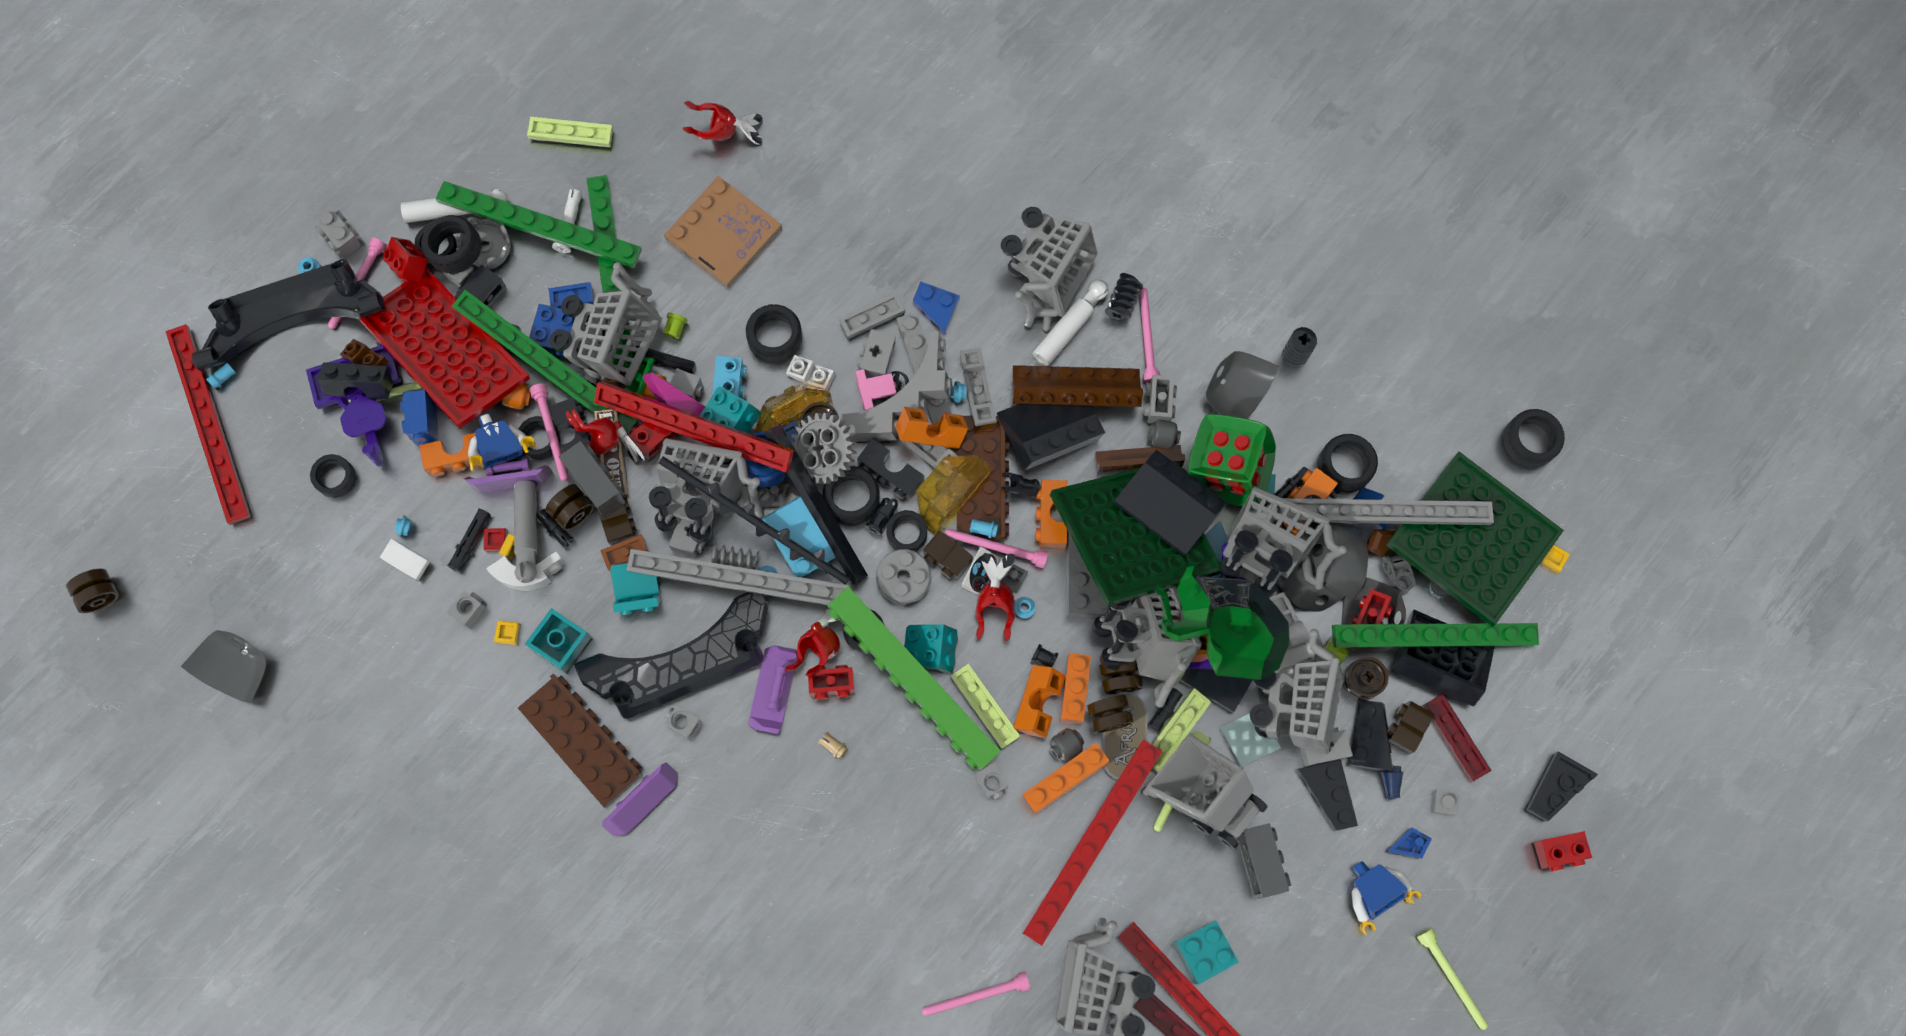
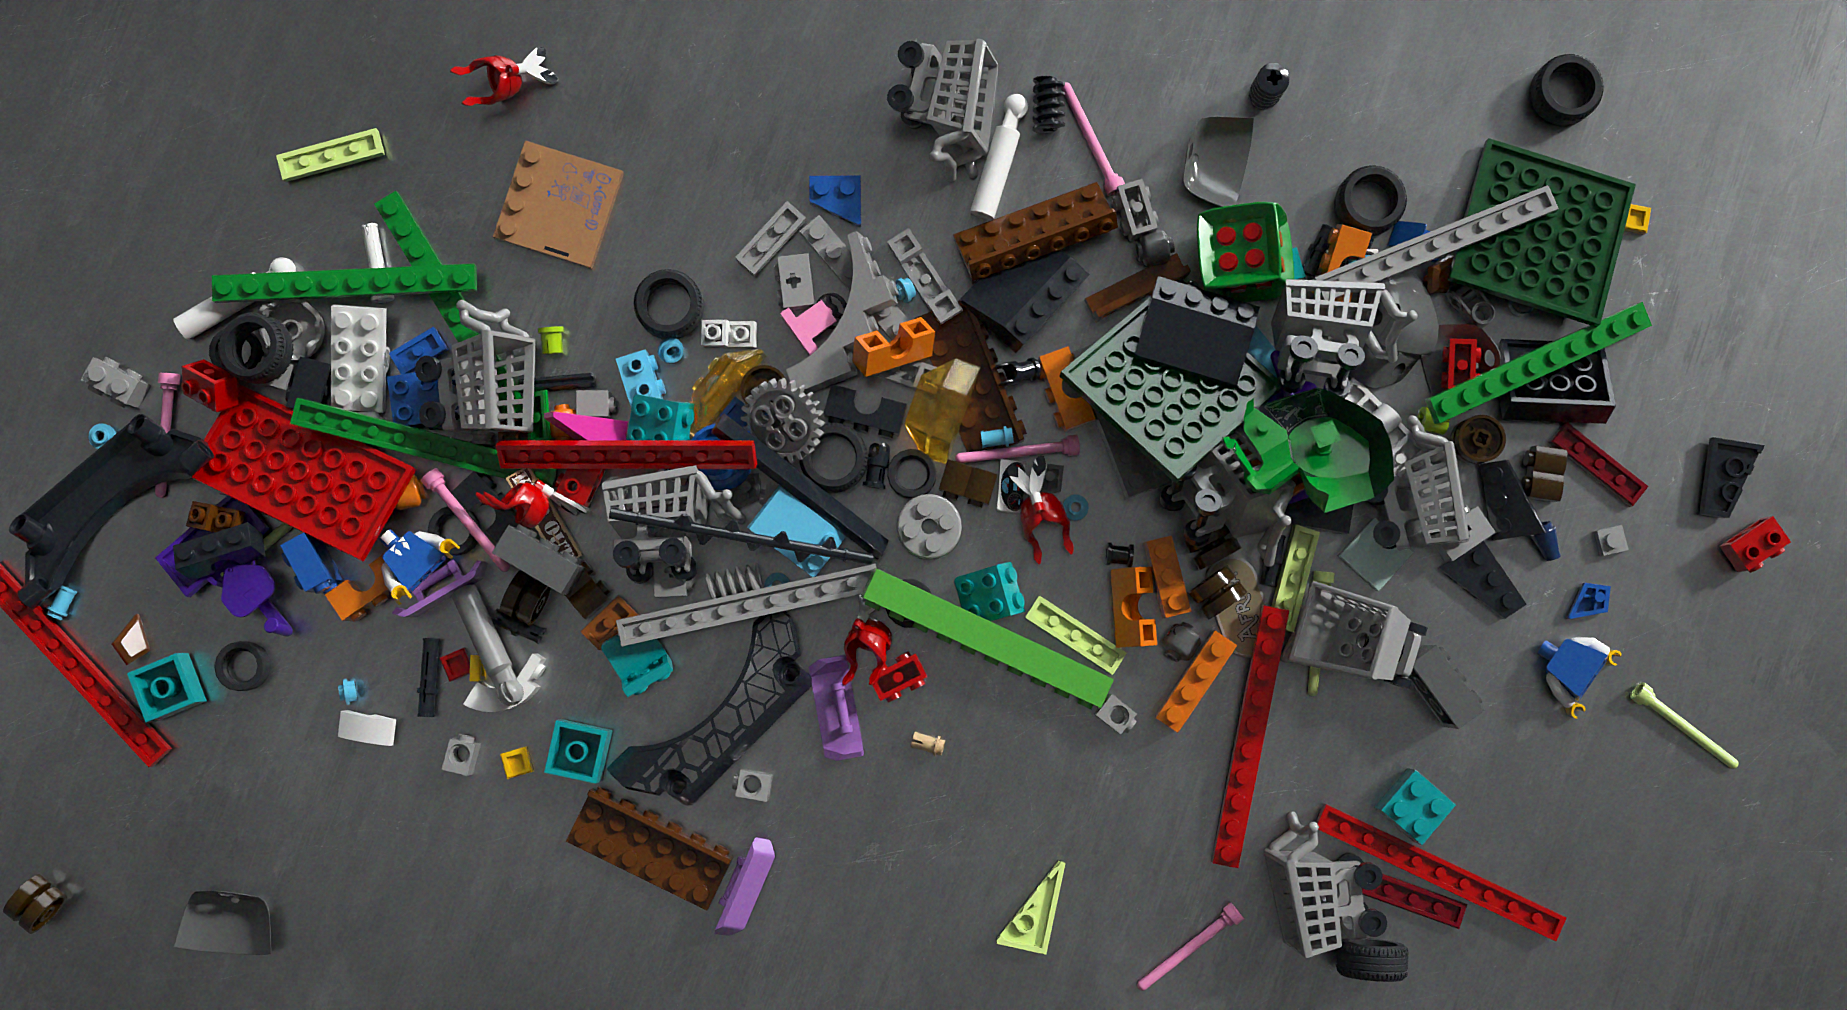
camera: 20 degrees left, 10 degrees up
none -> reddish brown piece [111,614,150,666]
none -> teal brick [127,653,207,722]
none -> white plate [331,305,390,413]
none -> medium azure plate [658,338,683,363]
none -> yellowish green wing [996,861,1065,955]

